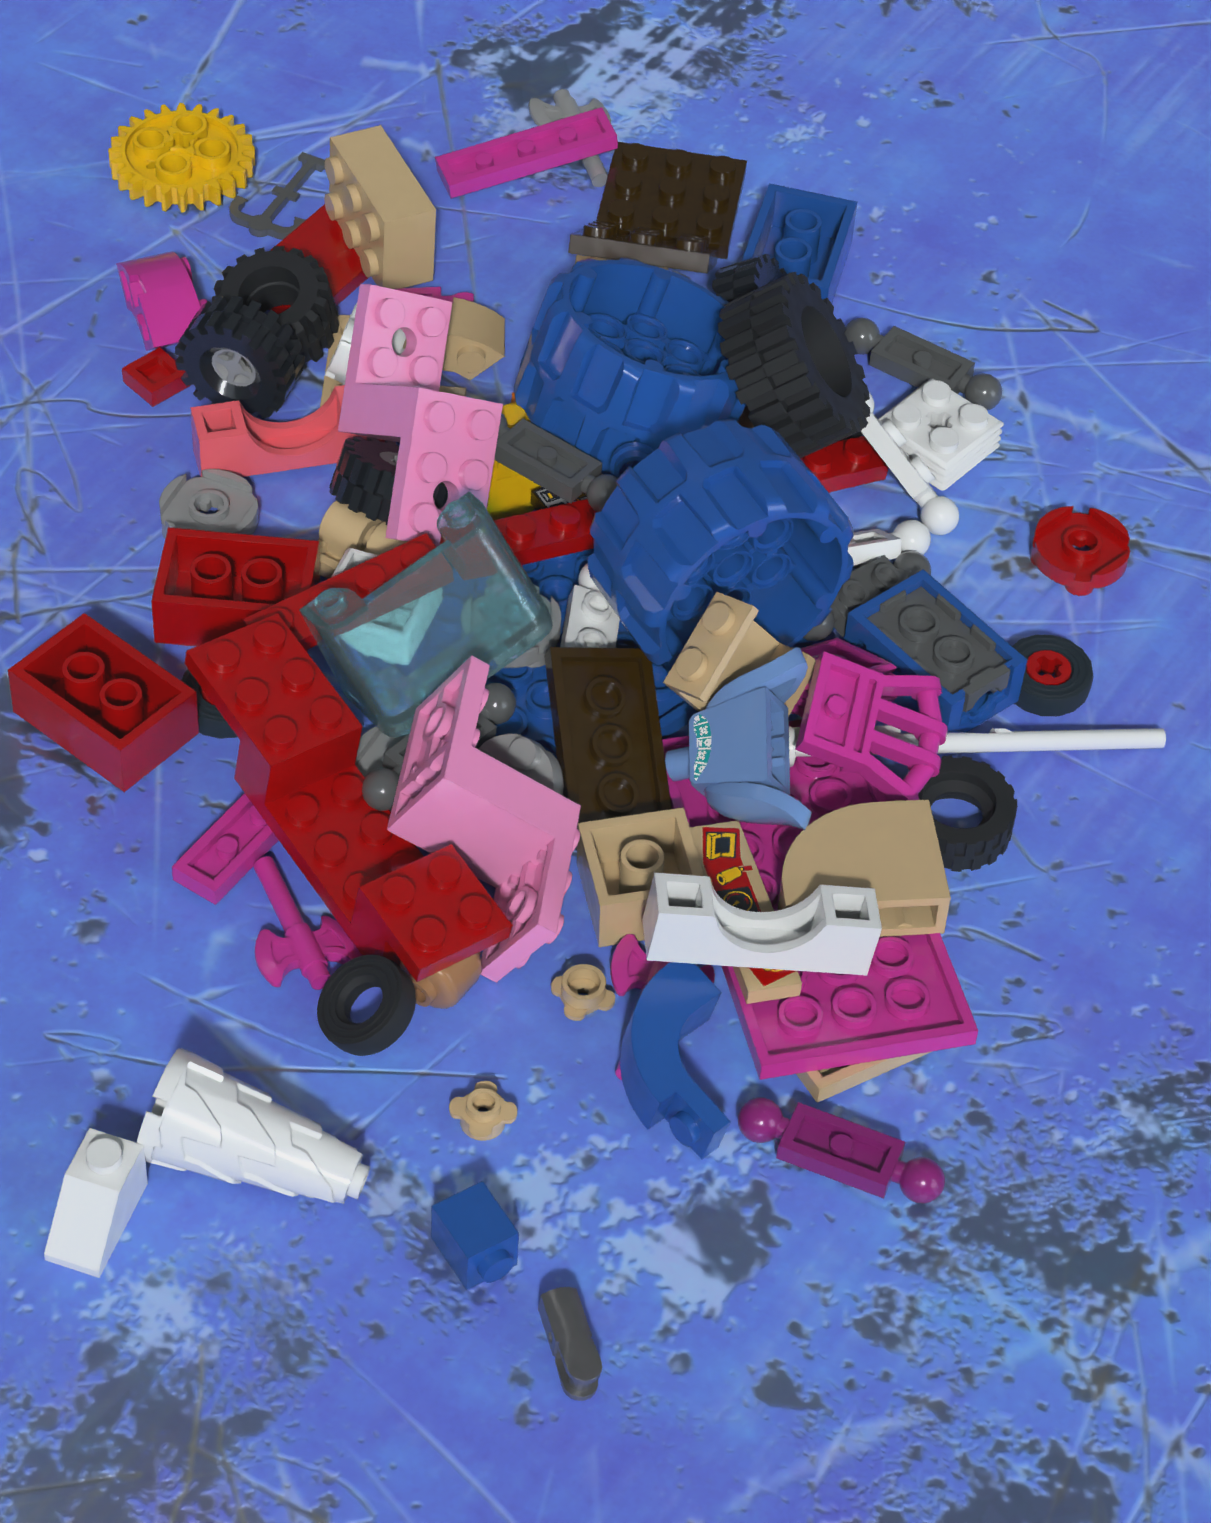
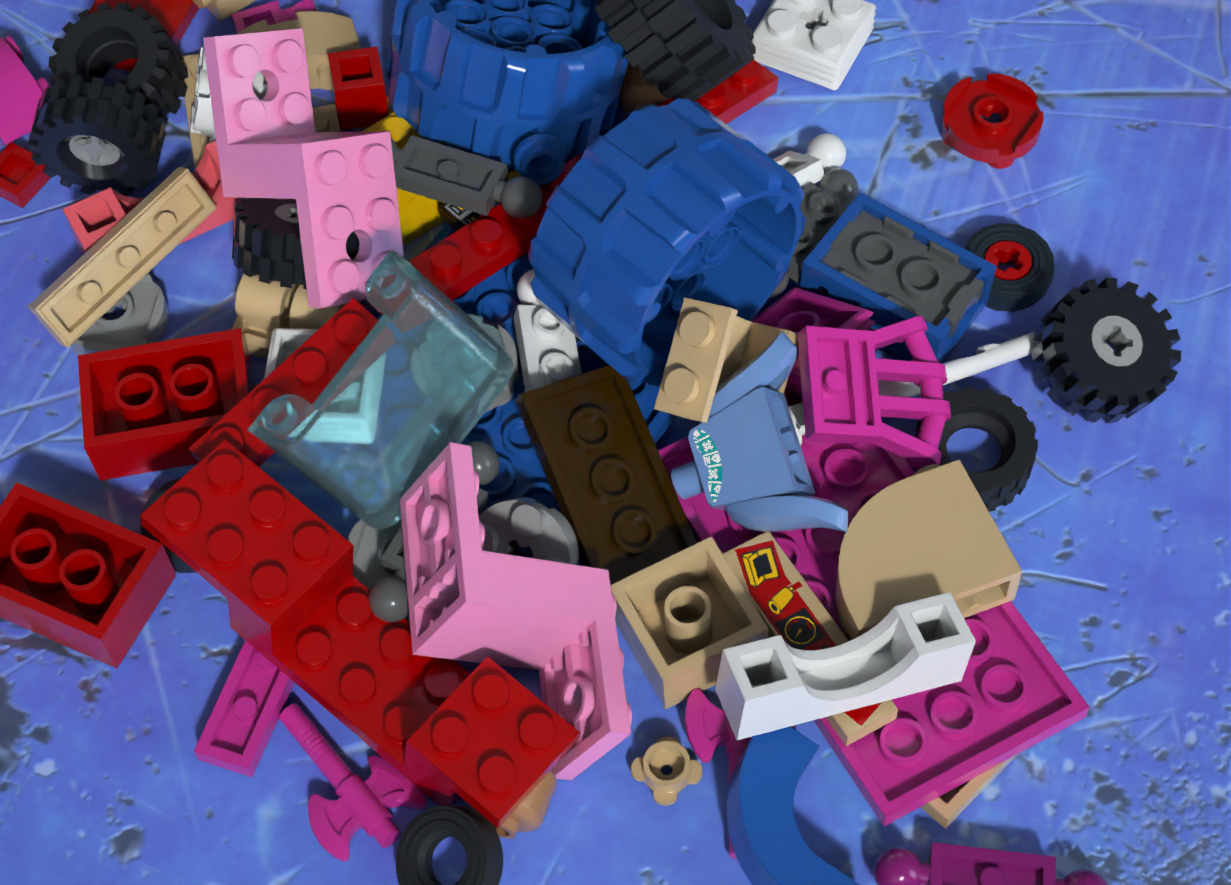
camera: 10 degrees left, 10 degrees up
white plate [861,393,959,535] -> none
none -> tan tile [27,167,217,348]
none -> red brick [327,46,388,131]
none -> black wheel [1032,277,1181,423]

